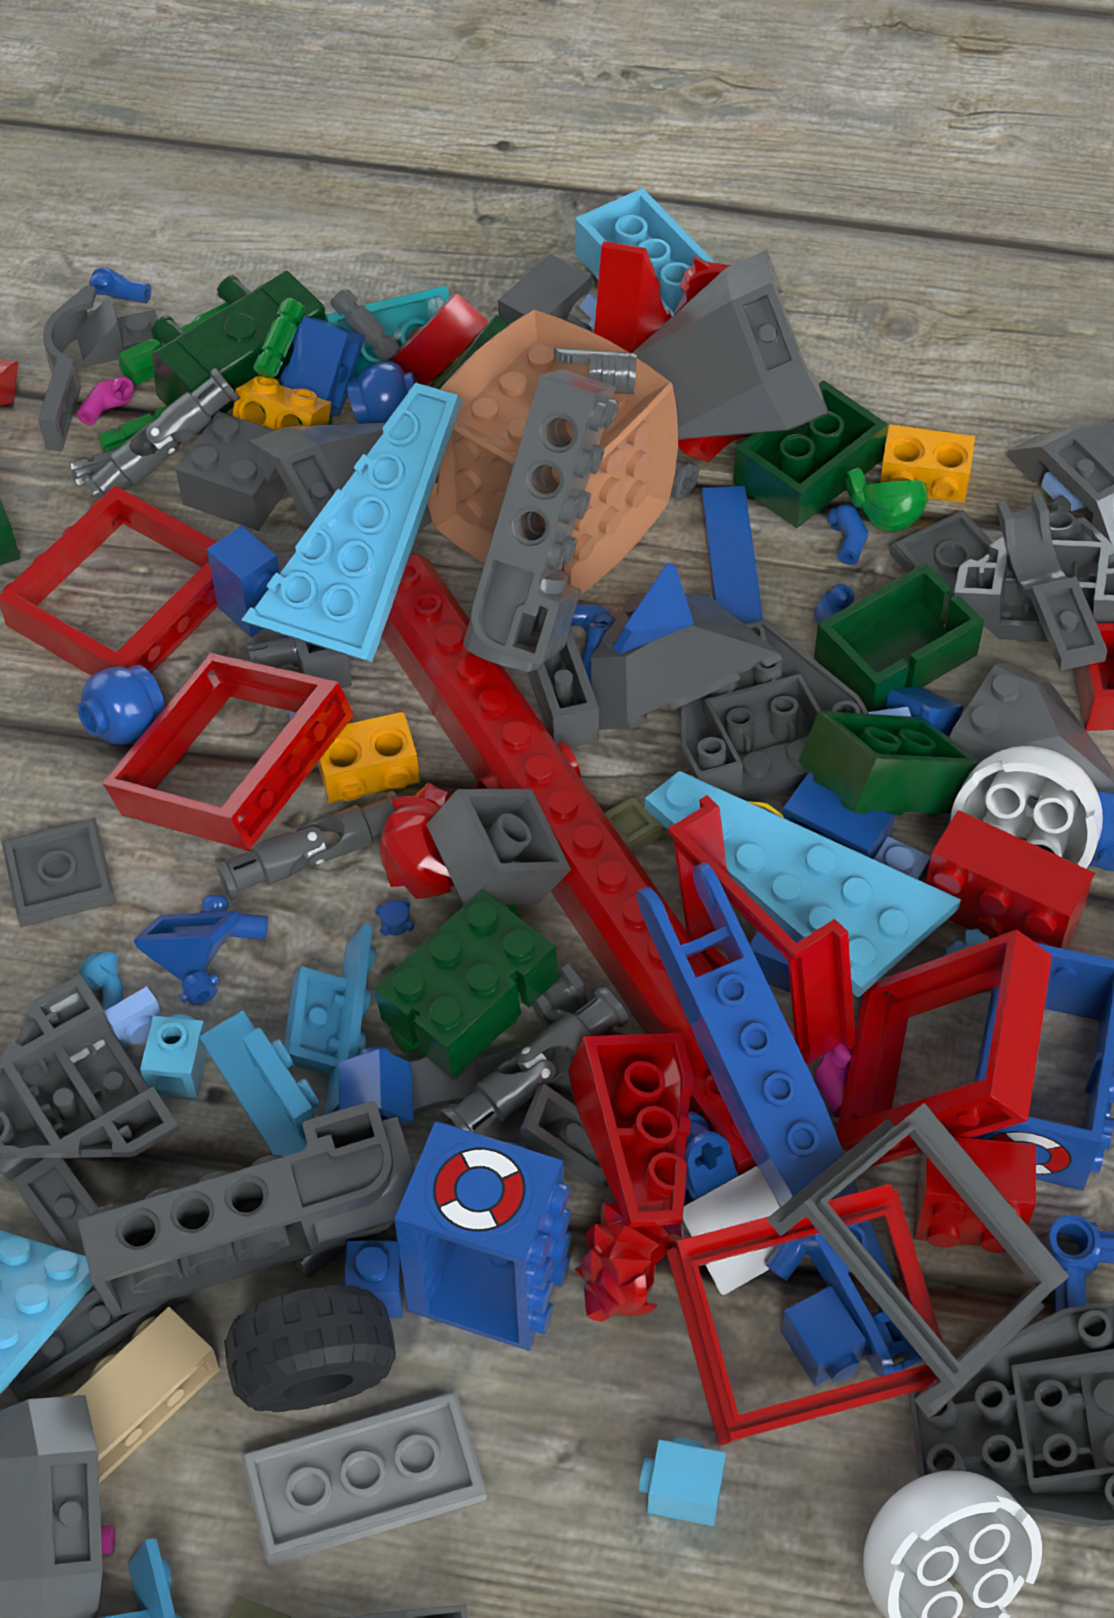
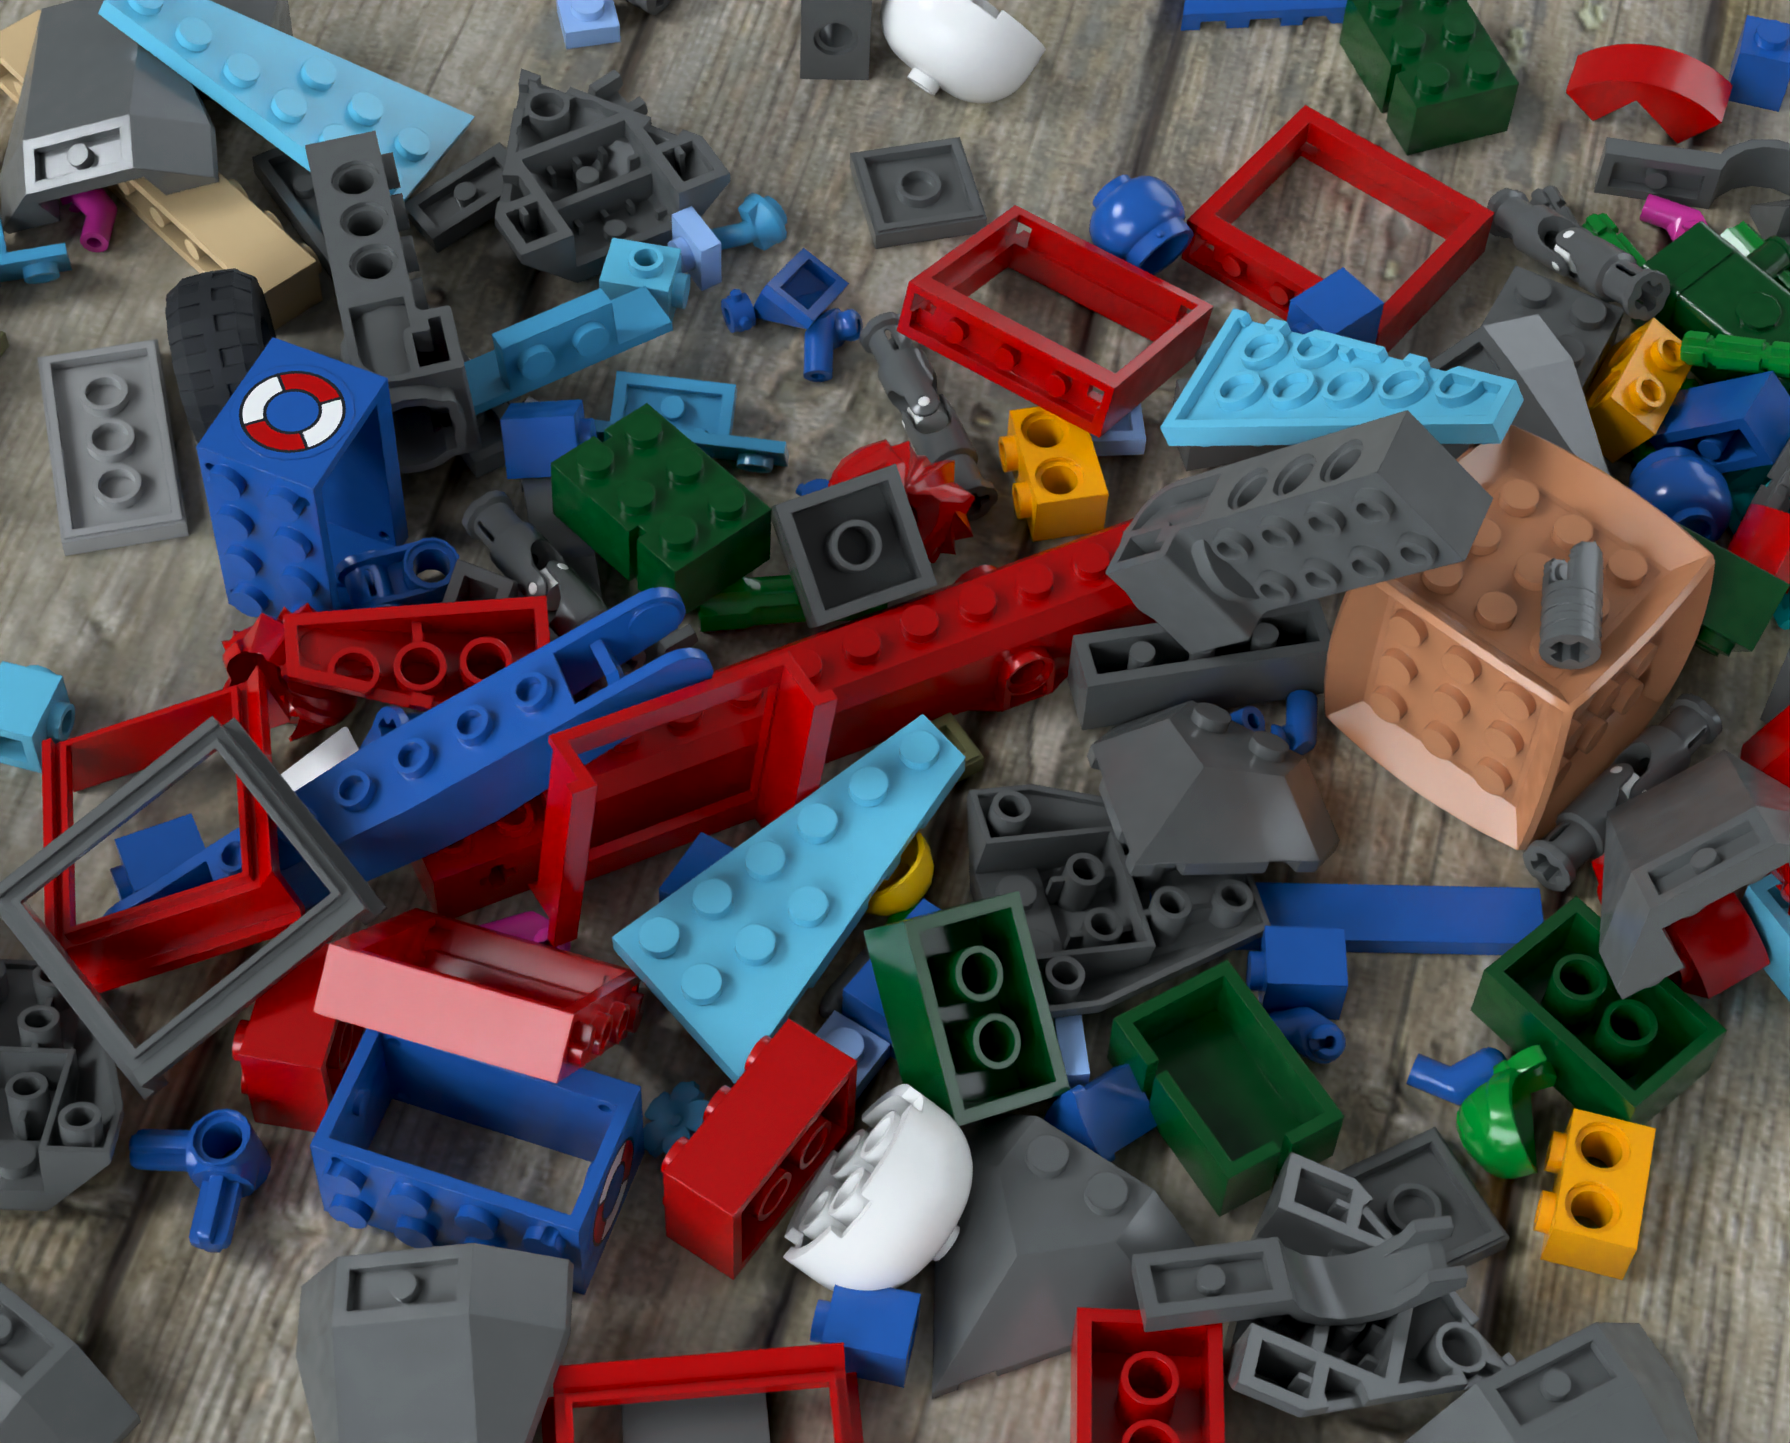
camera: 90 degrees right, 0 degrees up
blue slope [612,562,694,654] -> none
none -> blue brick [1246,925,1348,1020]

